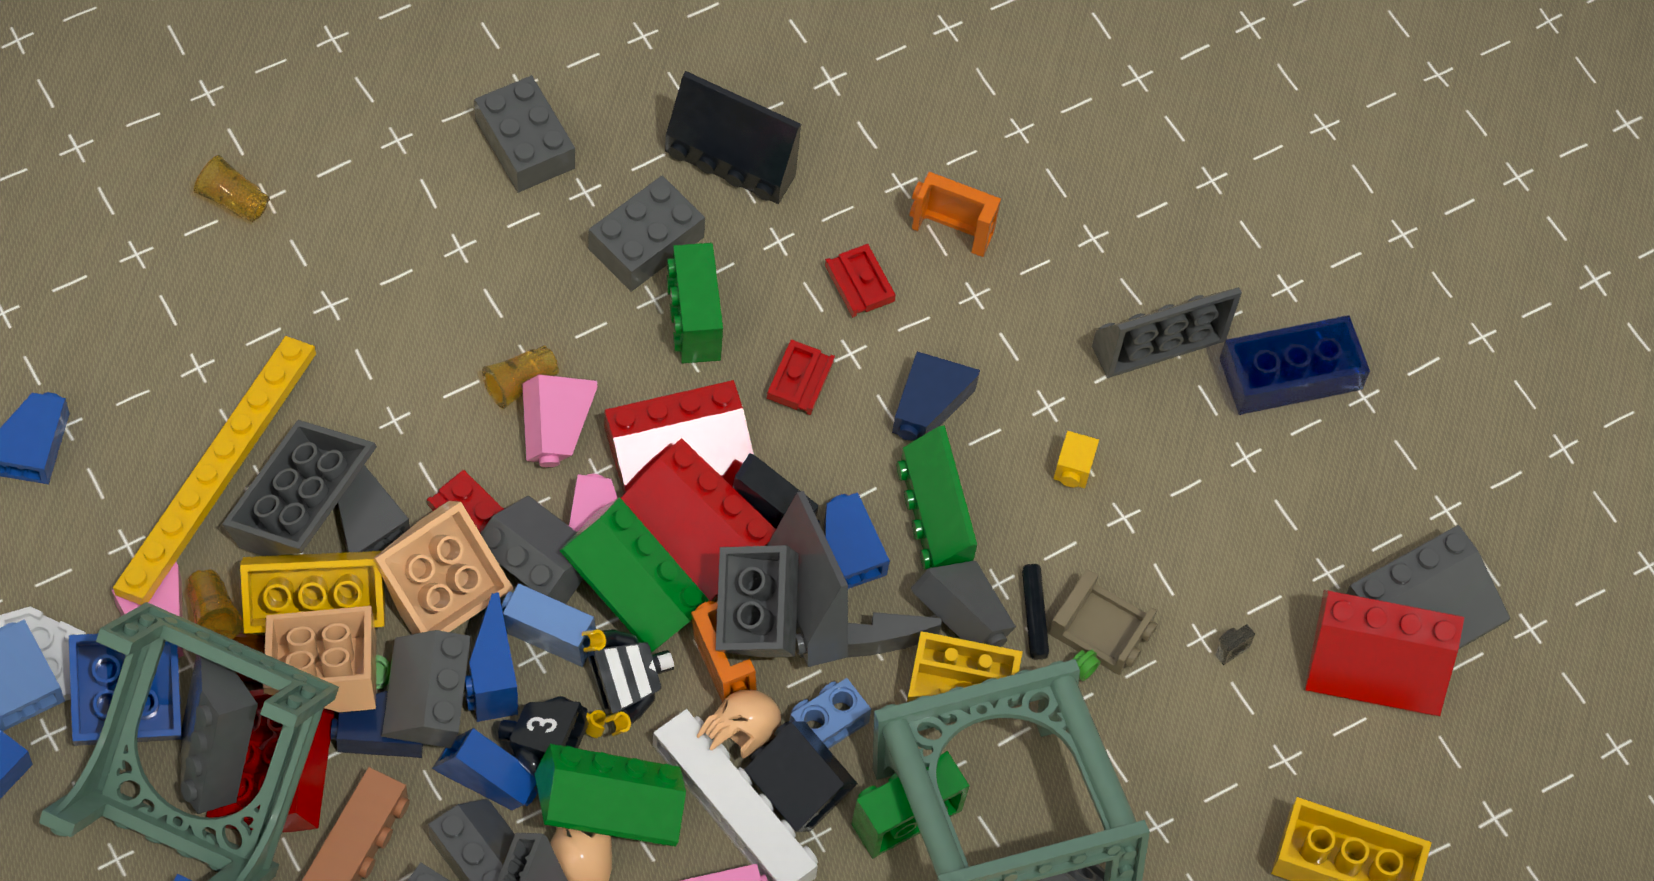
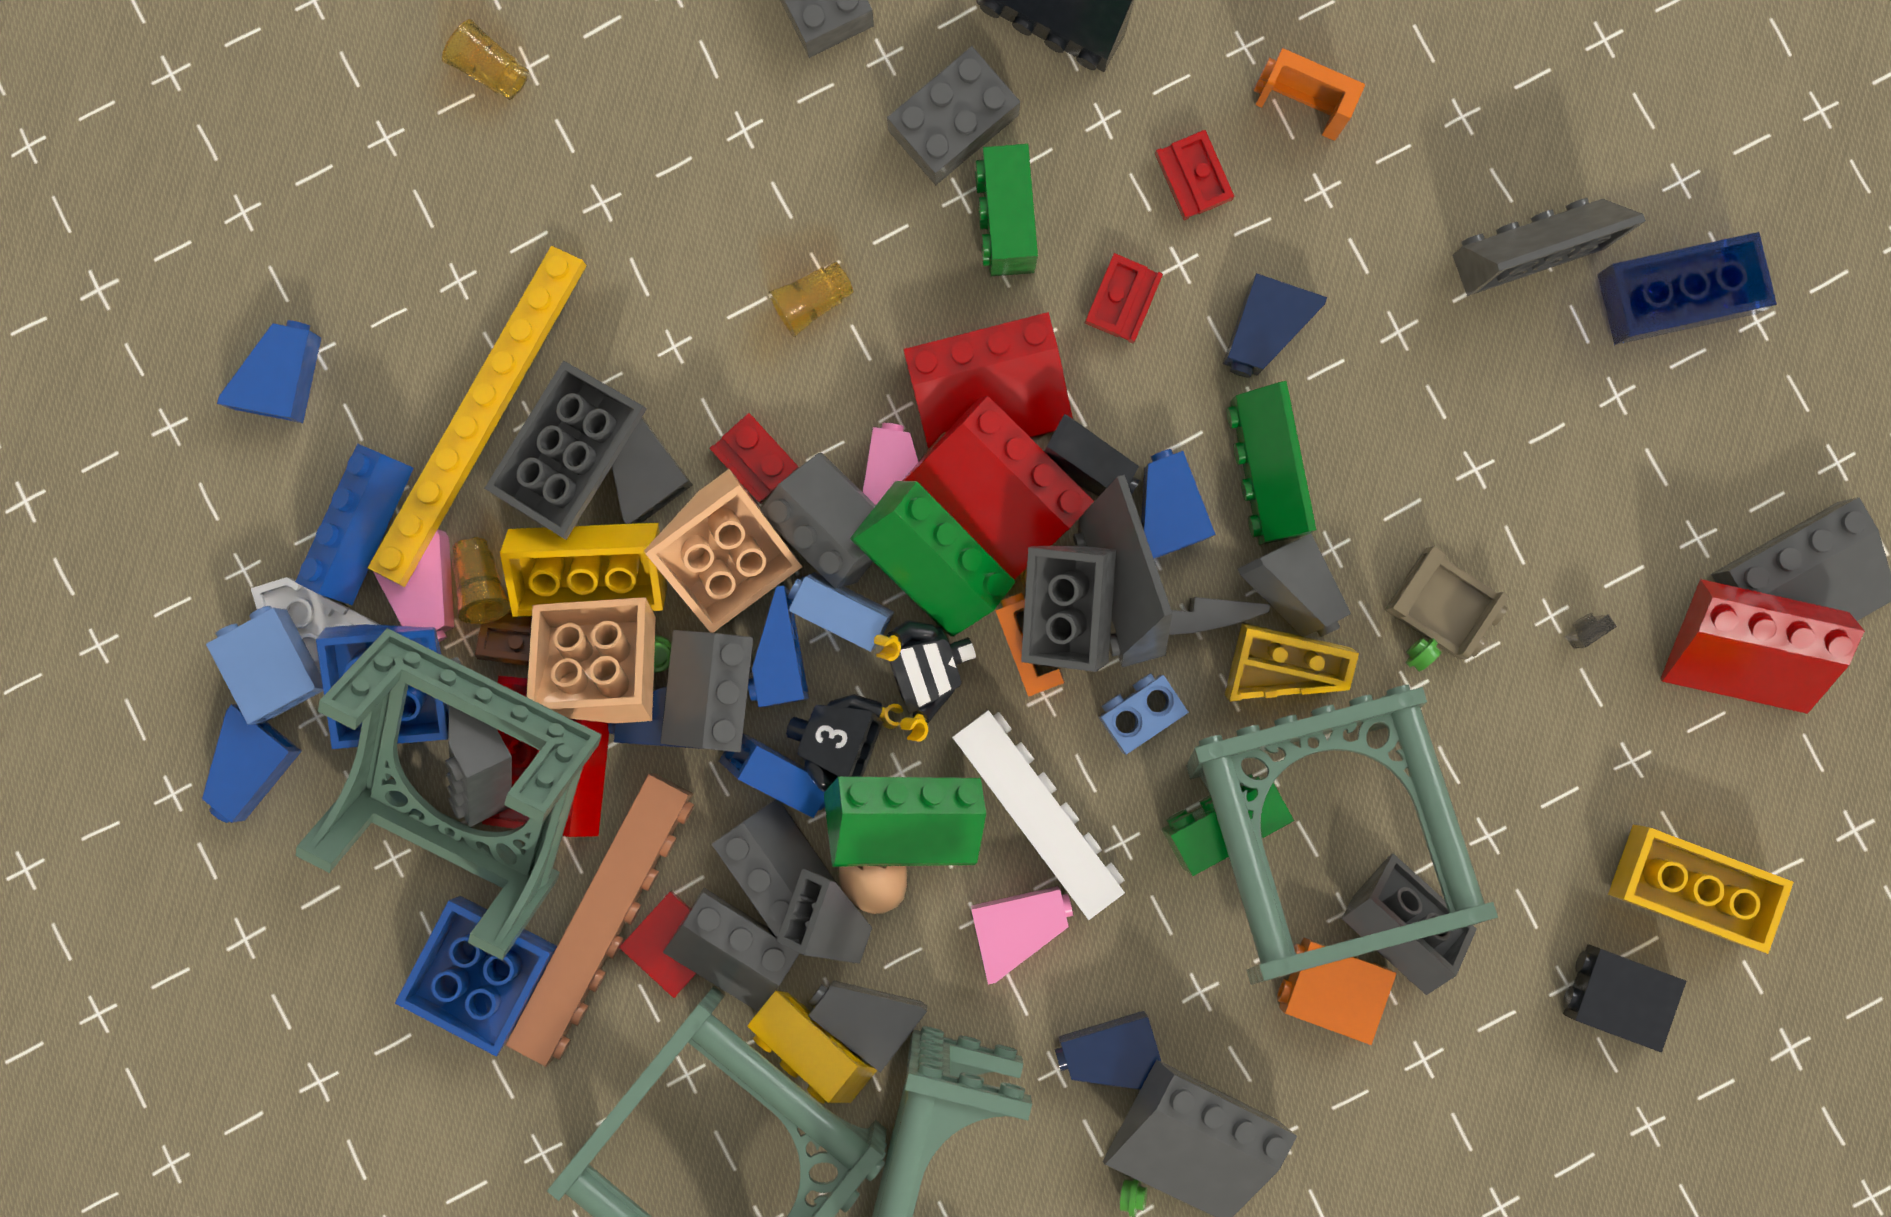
camera: 10 degrees right, 25 degrees up
bright pink slope [522,375,598,467] -> none
light nougat helmet [697,690,781,759] -> none
black brick [744,721,858,832] -> none
black axle [1022,564,1049,660] -> none
yellow brick [1053,430,1099,488] -> none
none -> blue slope [295,443,414,605]

